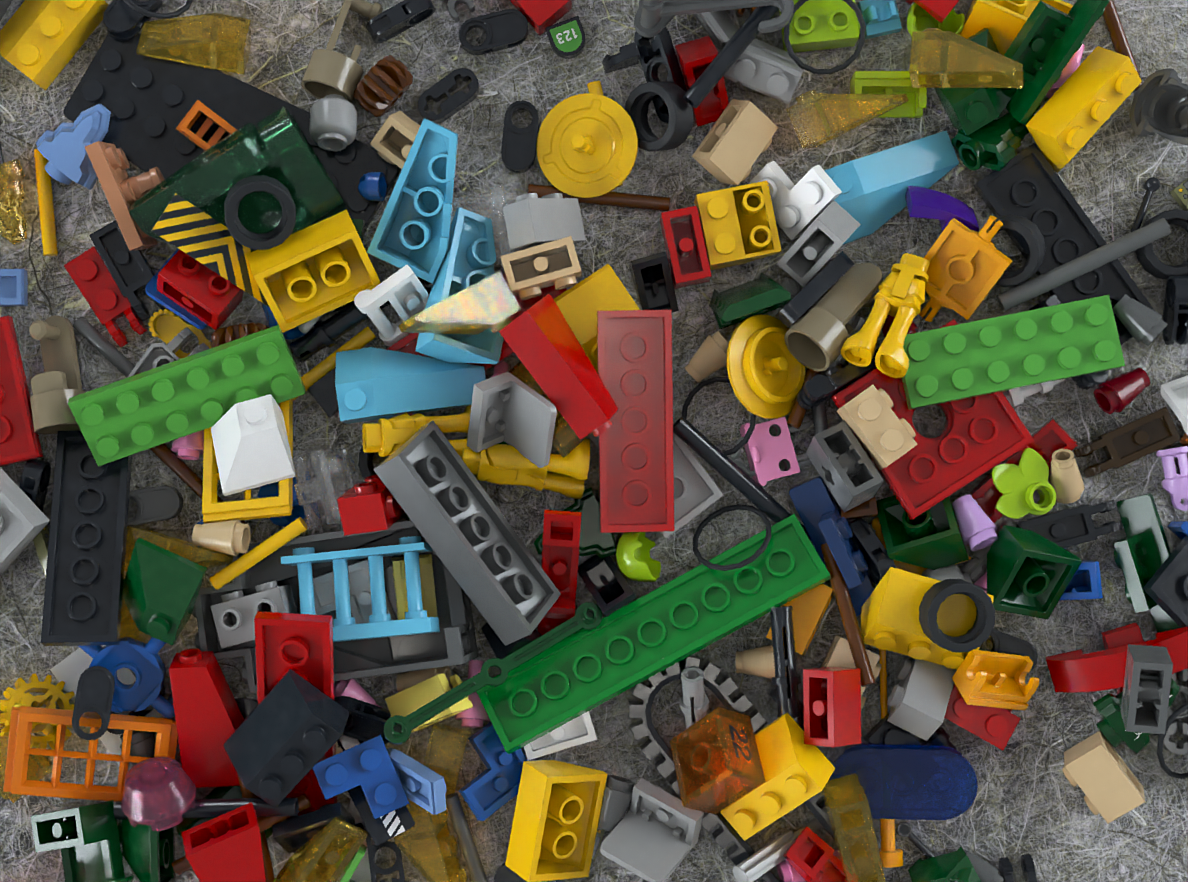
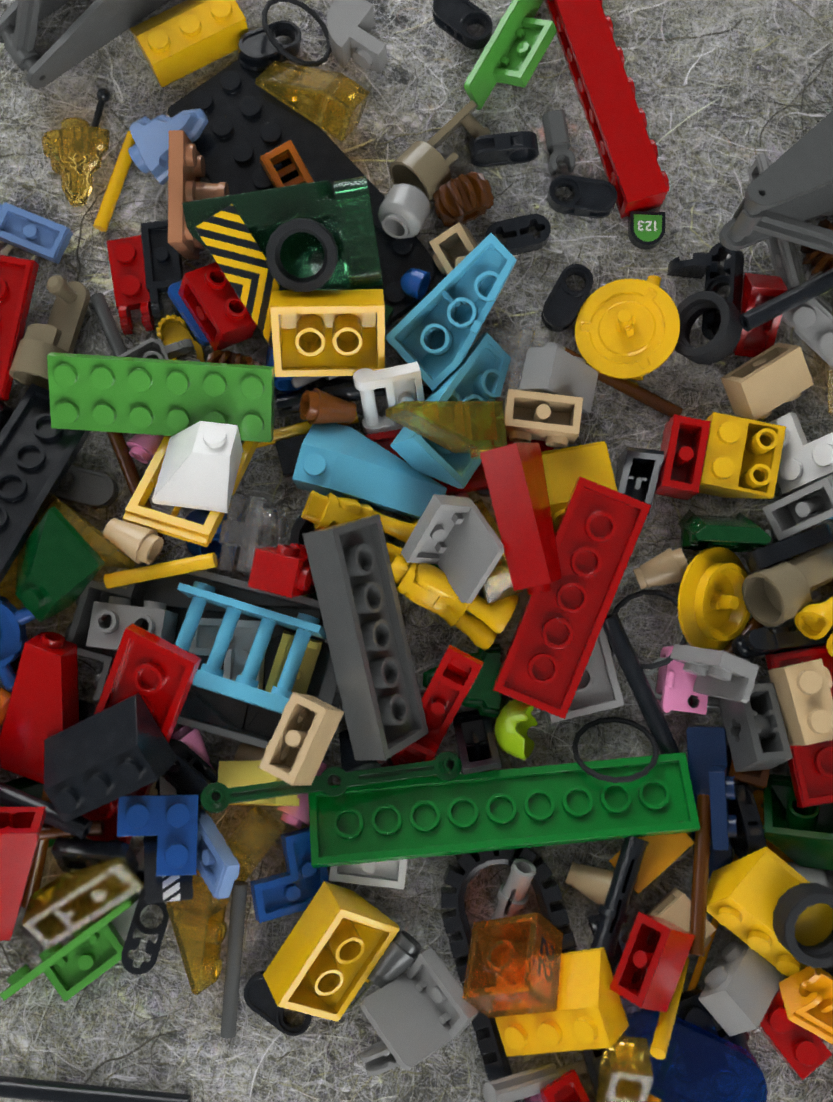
camera: 25 degrees right, 5 degrees down
none -> tan brick [258,692,344,786]
none -> dark orange cone [299,388,356,425]
none -> yellow bar [649,957,690,1059]
none -> light grey bracket [670,644,759,703]

